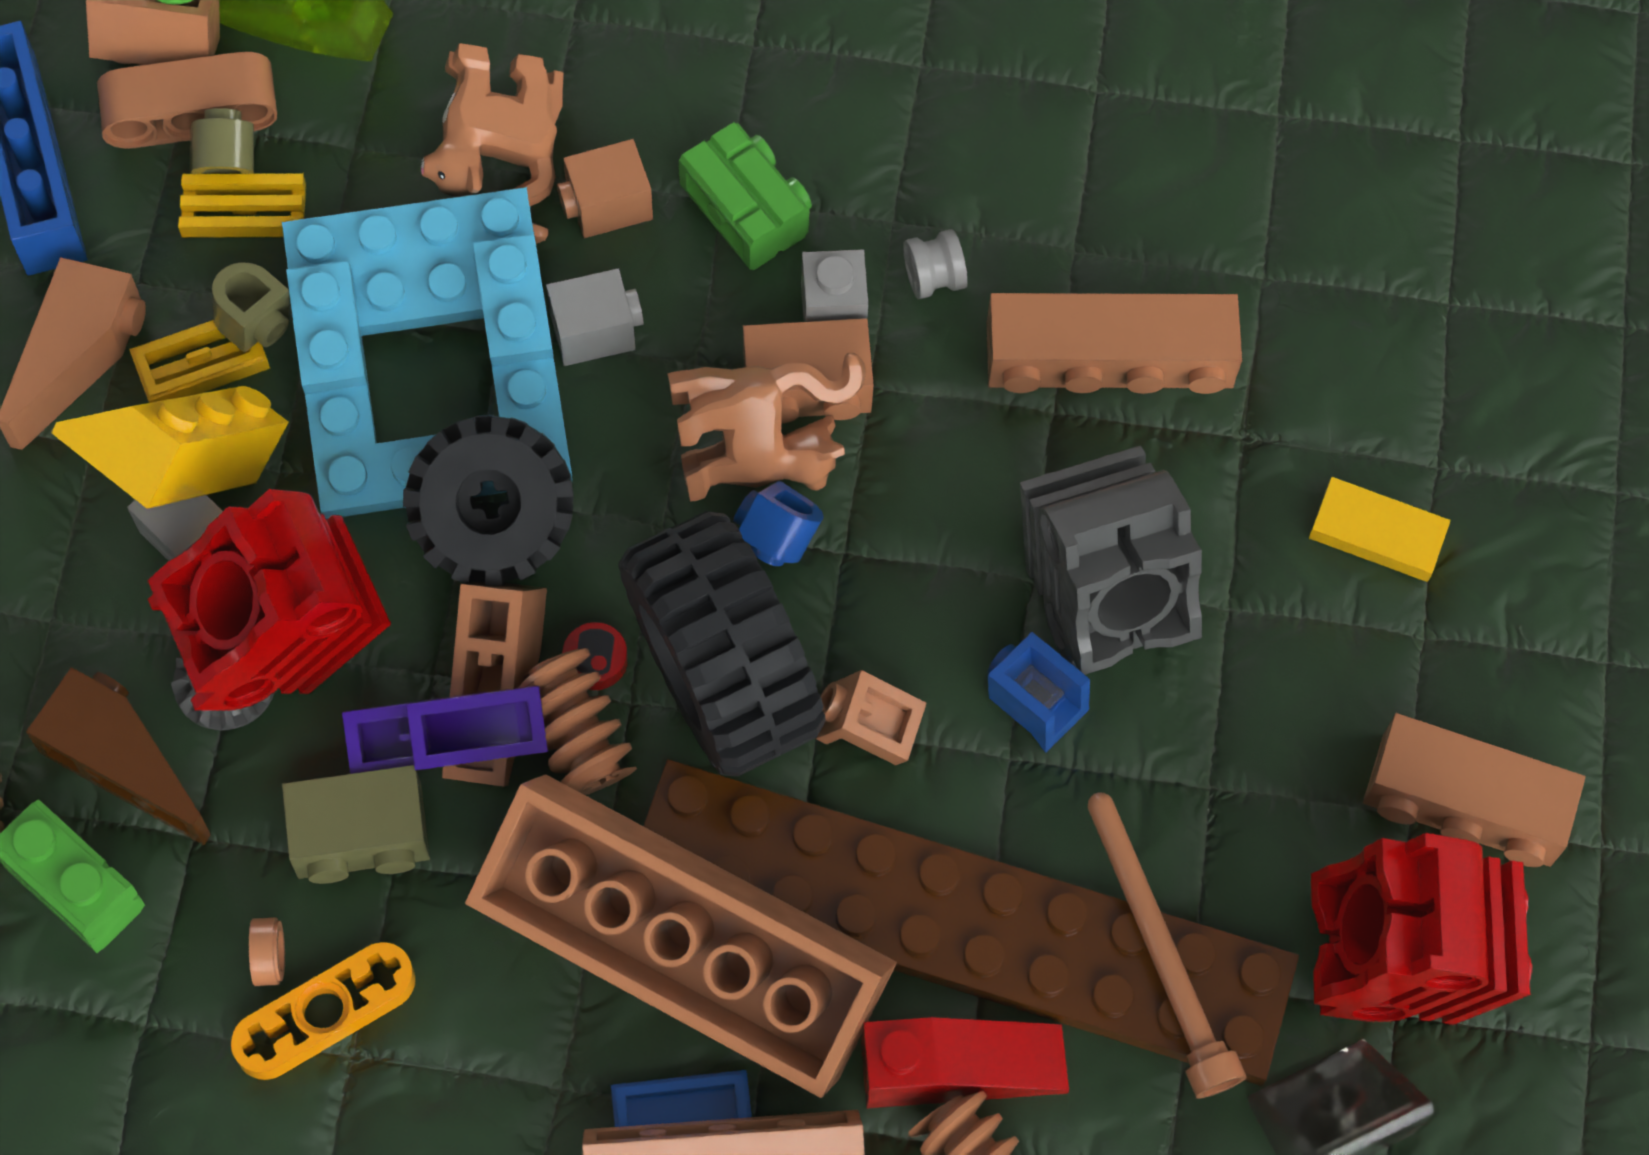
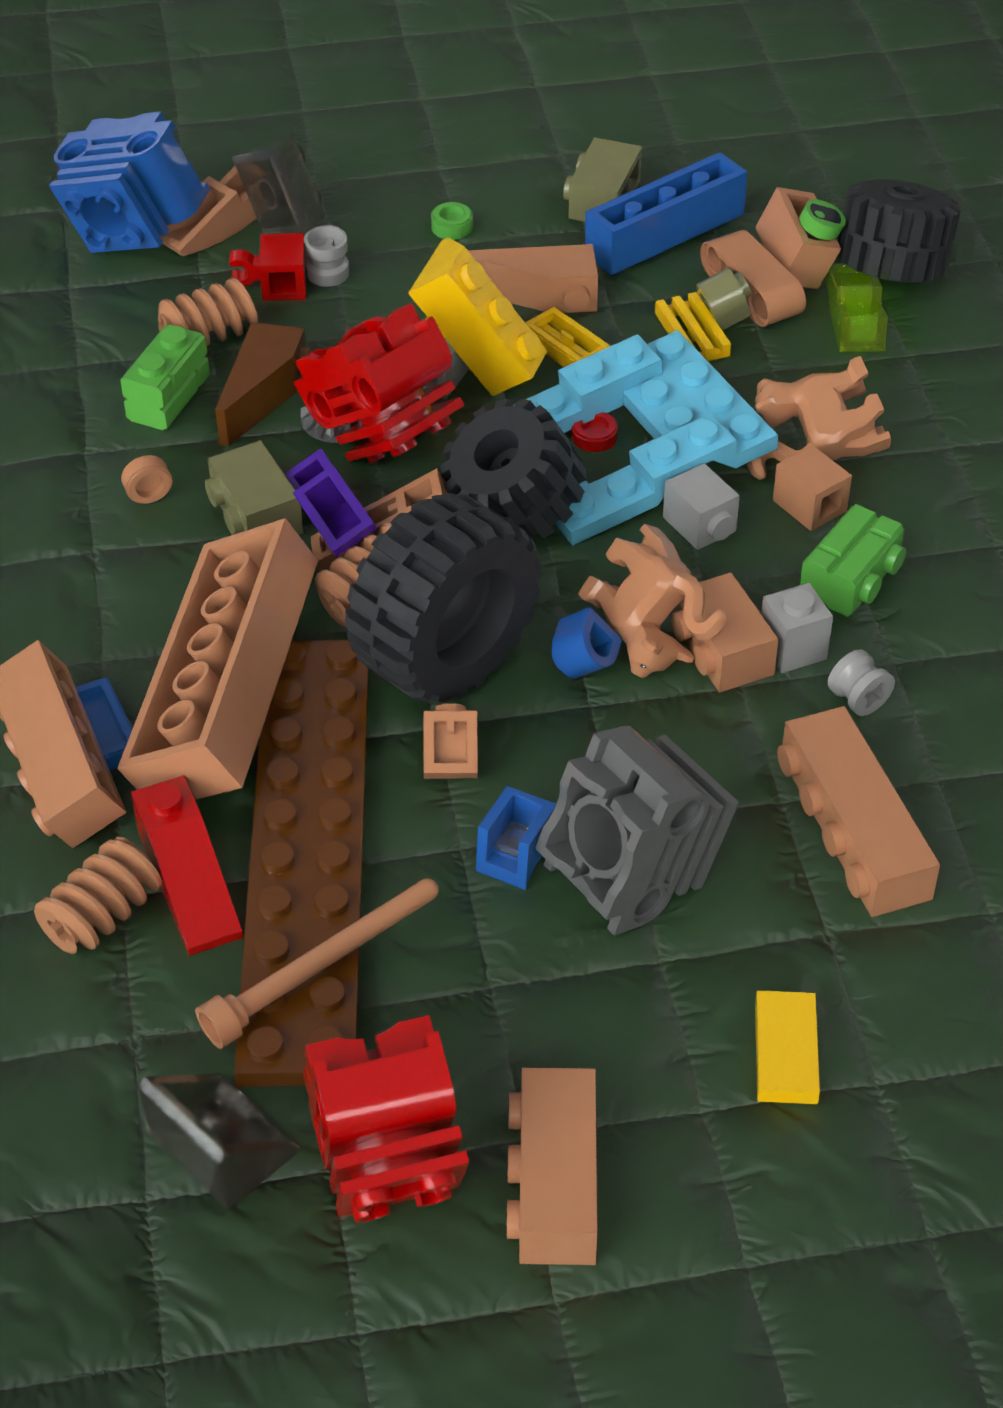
camera: 75 degrees right, 20 degrees down
olive plate [212,262,289,353] -> none
light orange beam [231,942,415,1080] -> none
none -> red tile [571,412,618,452]

